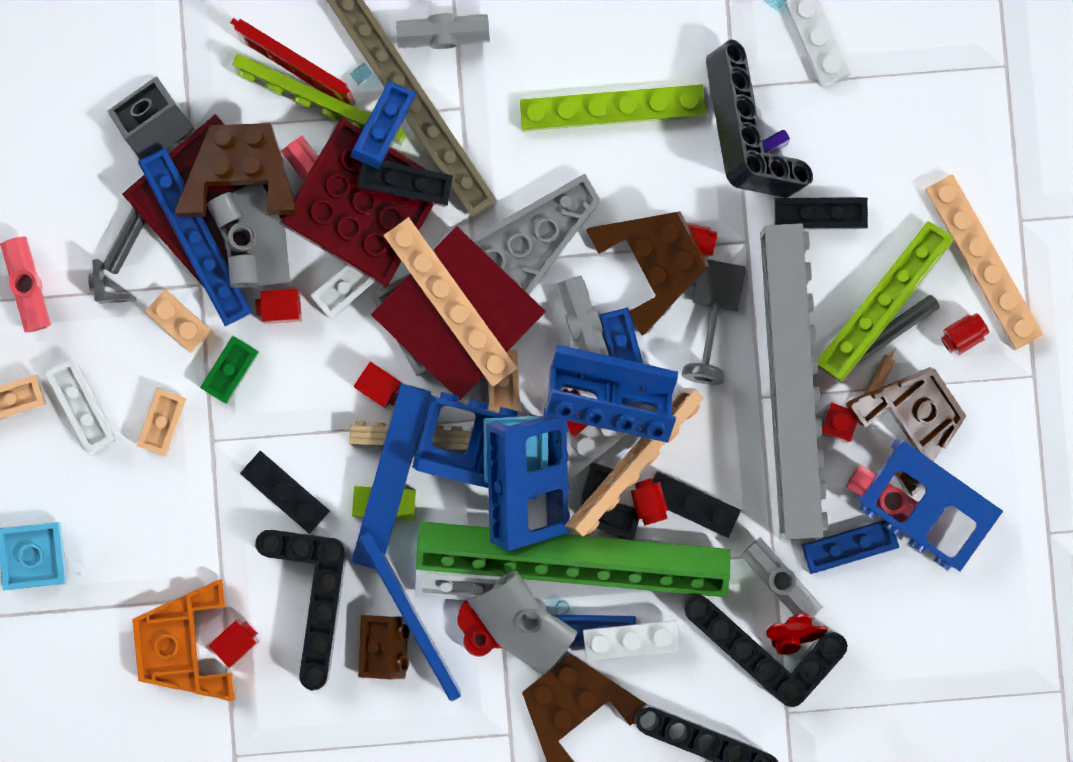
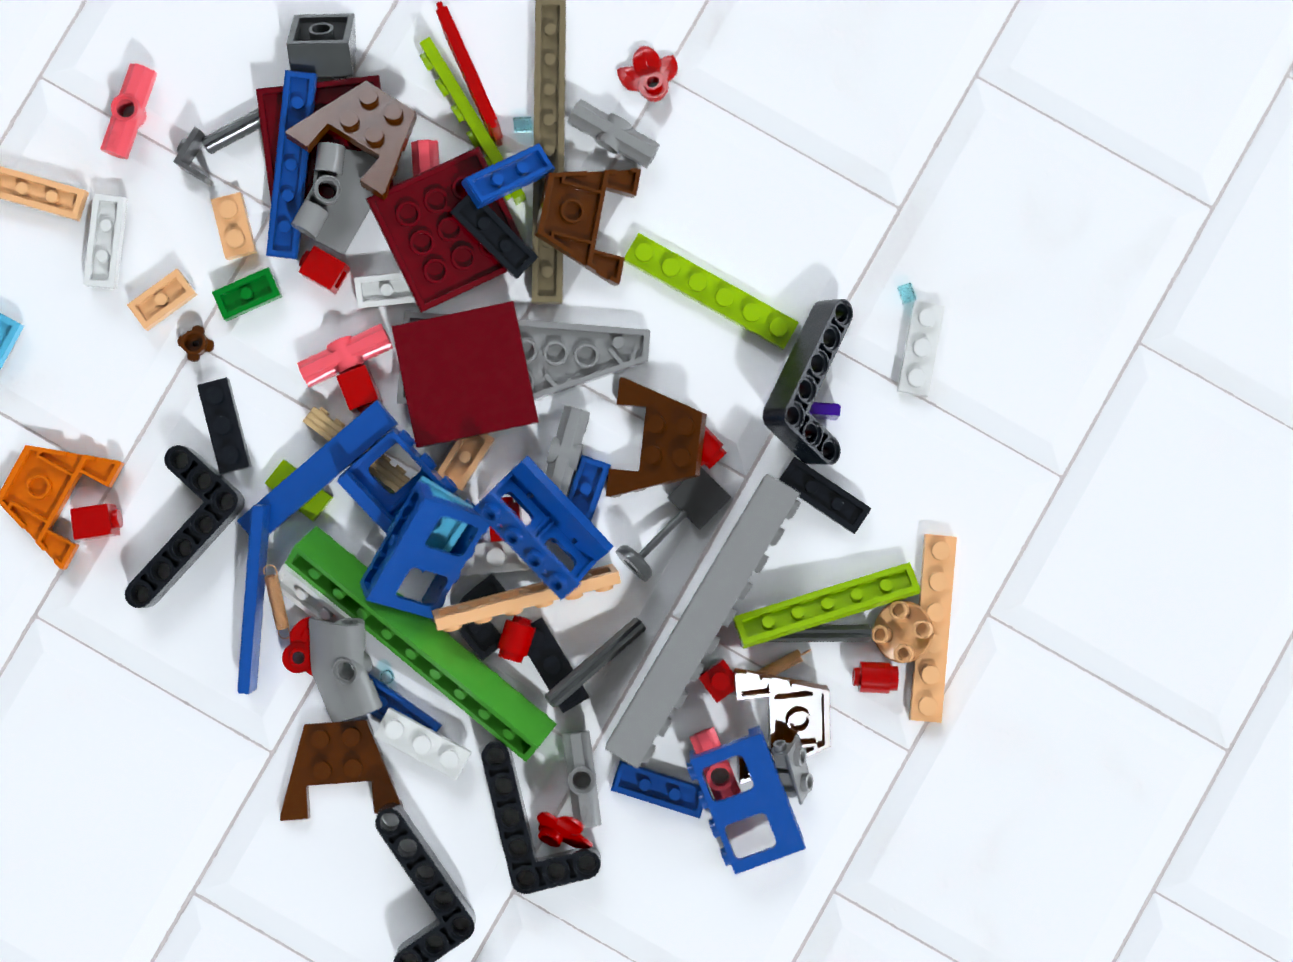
camera: 30 degrees right, 0 degrees up
reddish brown bracket [358,615,410,680] -> none
light nougat plate [383,217,518,388] -> none
none -> reddish brown plate [177,325,215,362]
none -> light nougat piece [263,564,290,639]
none -> coral piece [297,323,393,388]
none -> reddish brown wing [534,168,641,286]
none -> dark grey axle [544,617,646,708]
none -> light grey hinge [771,734,814,805]
none -> light nougat dish [872,601,934,663]

